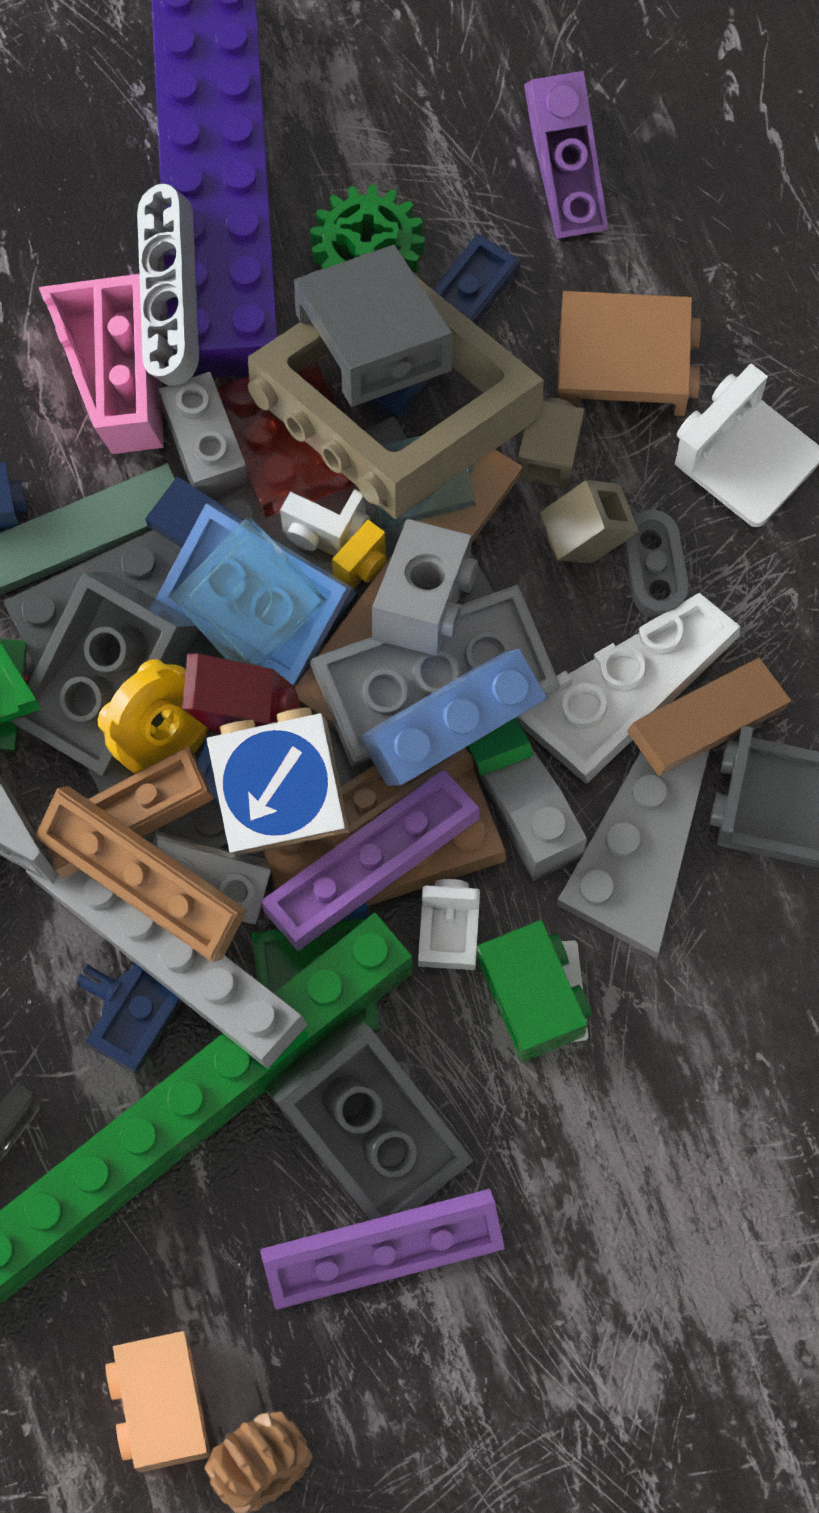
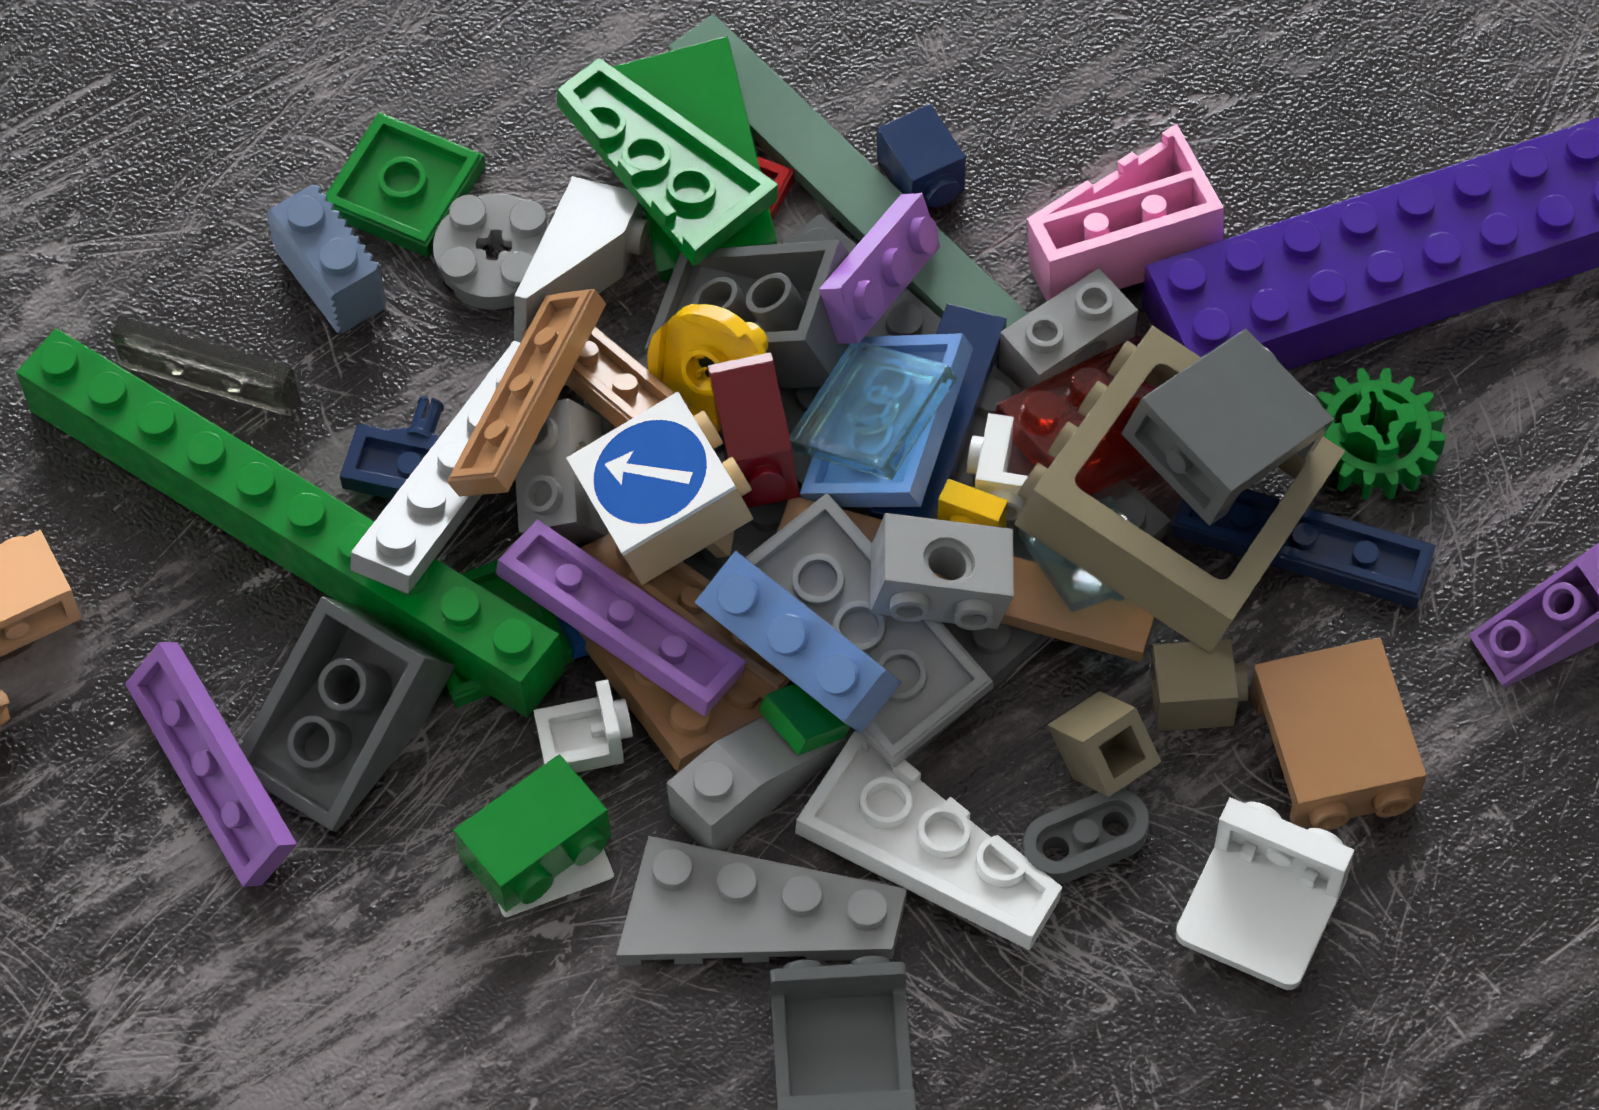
camera: 75 degrees right, 10 degrees down
light grey beam [137,184,199,386] -> none
medium nougat tile [627,657,791,776] -> none
none -> medium lavender plate [818,193,940,344]

